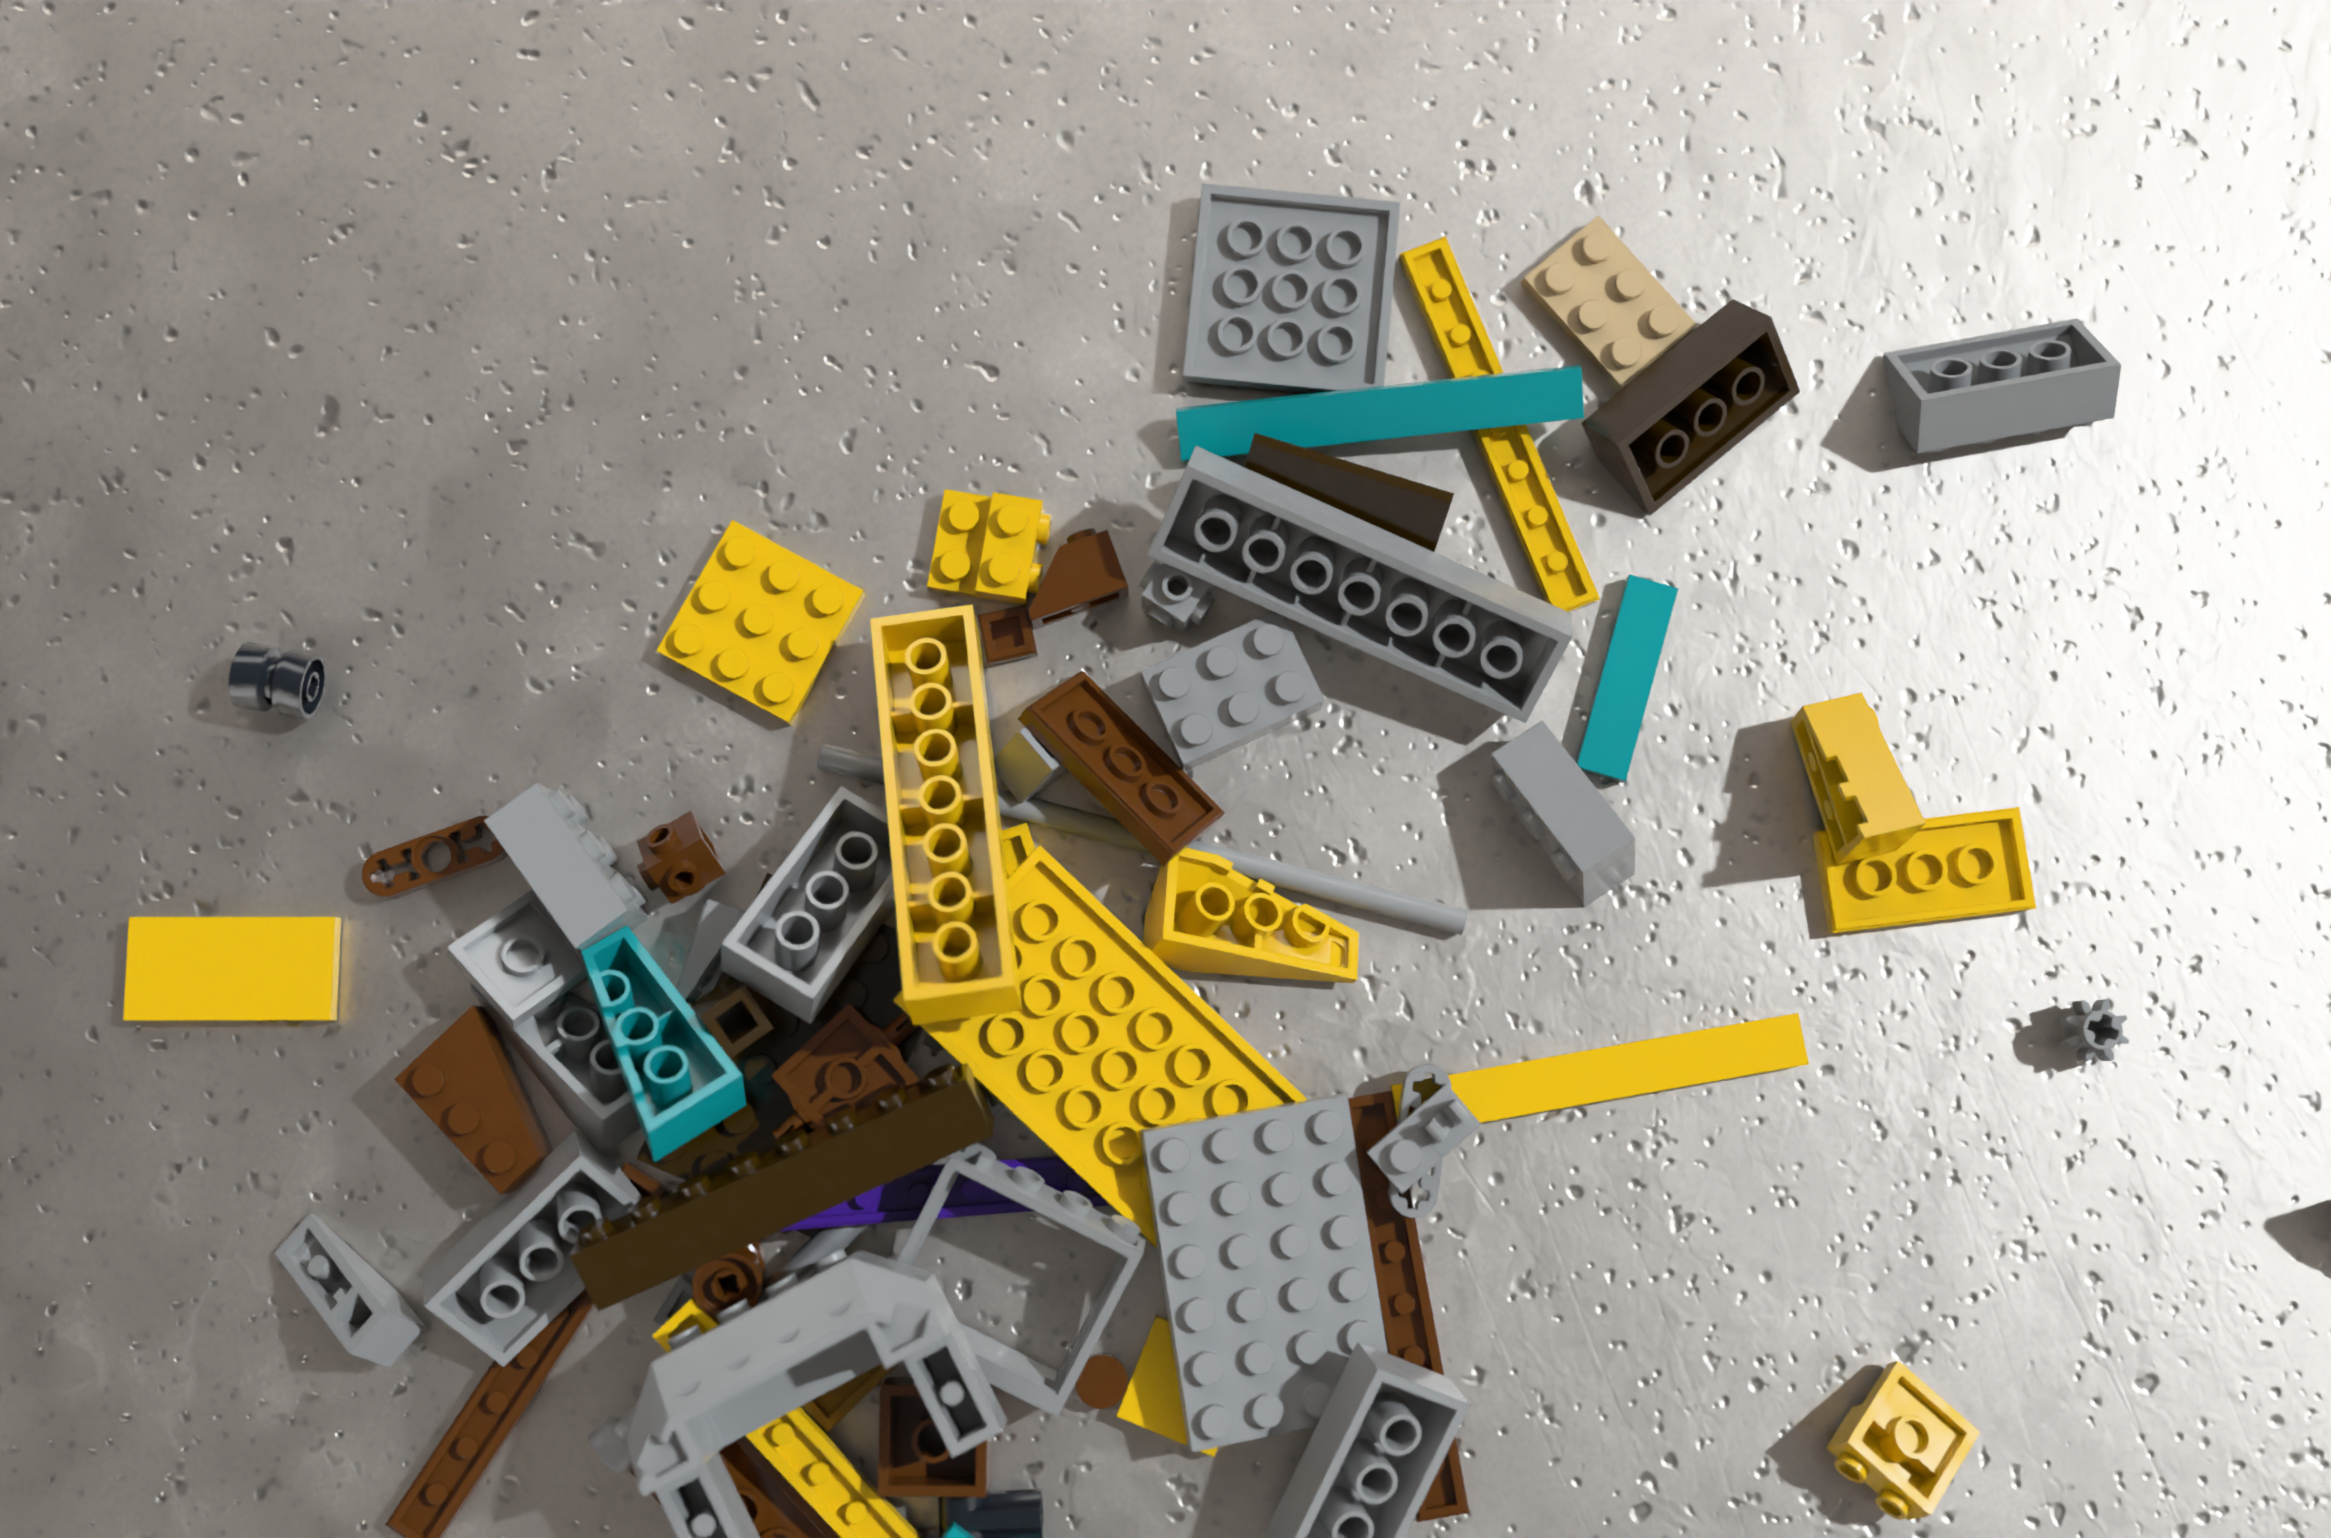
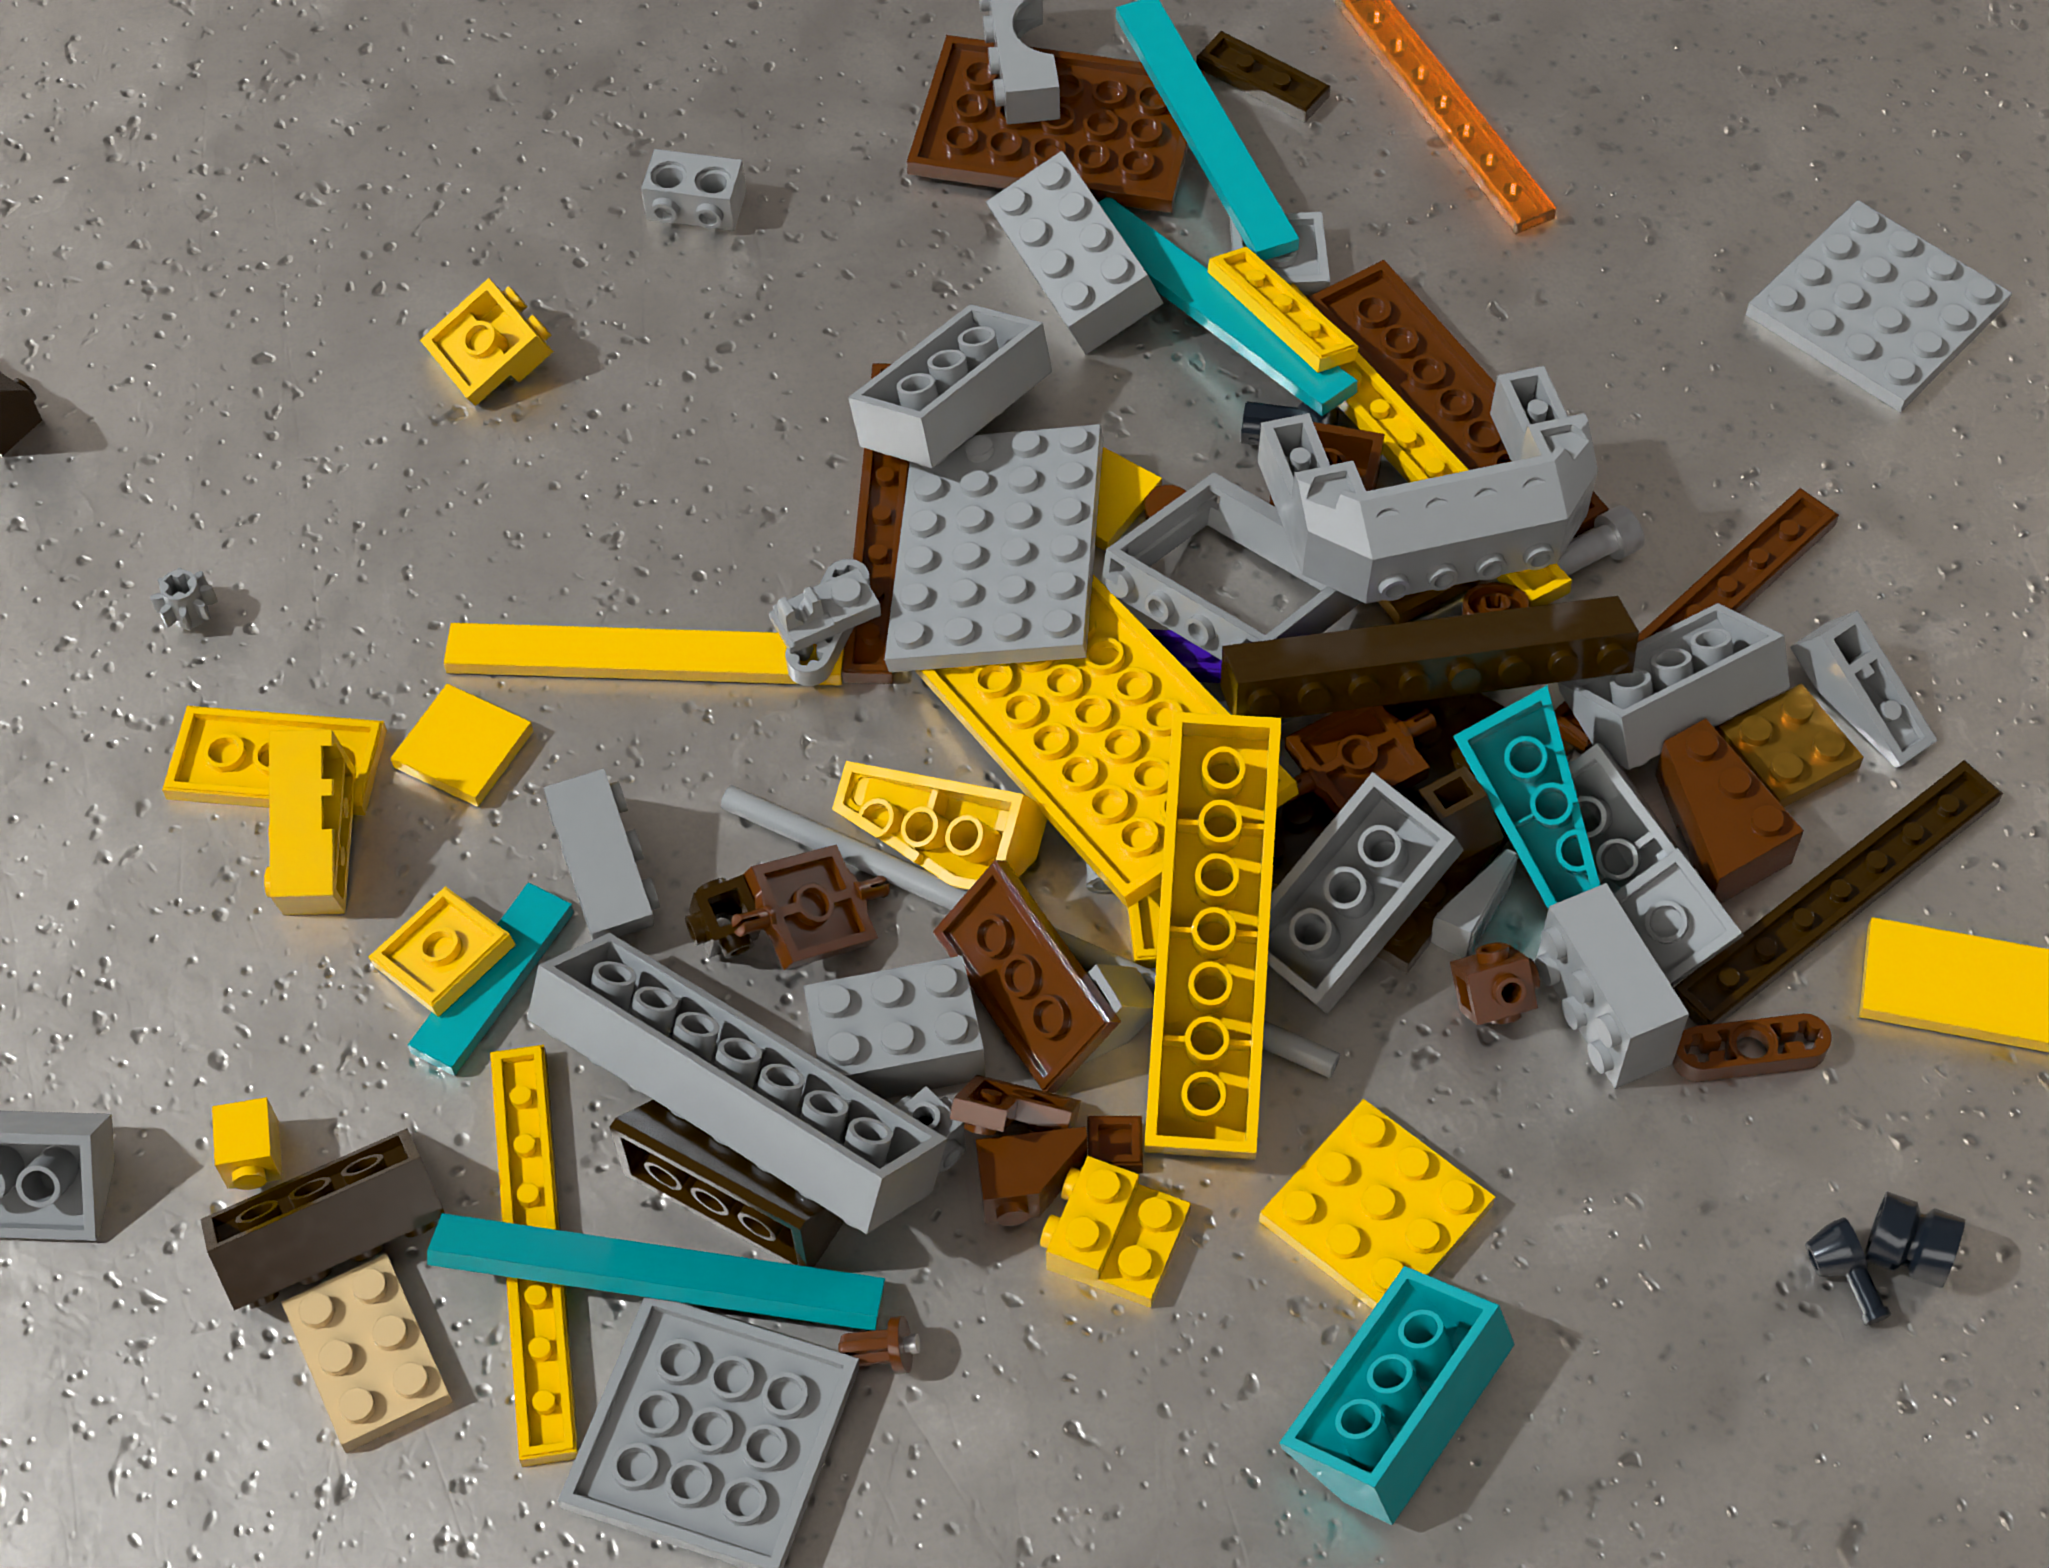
camera: 165 degrees left, 25 degrees down
none -> yellow brick [212,1097,283,1190]
none -> yellow tile [368,886,516,1017]
none -> yellow tile [390,684,534,807]
none -> dark brown brick [685,874,761,958]
none -> reddish brown plate [731,844,890,970]
none -> reddish brown piece [838,1316,920,1374]
none -> reddish brown plate [949,1075,1081,1135]
none -> teal slope [1279,1266,1515,1525]
none -> dark brown tile [1673,760,2003,1026]
none -> pearl gold plate [1717,683,1864,807]
none -> black bar [1805,1217,1891,1326]

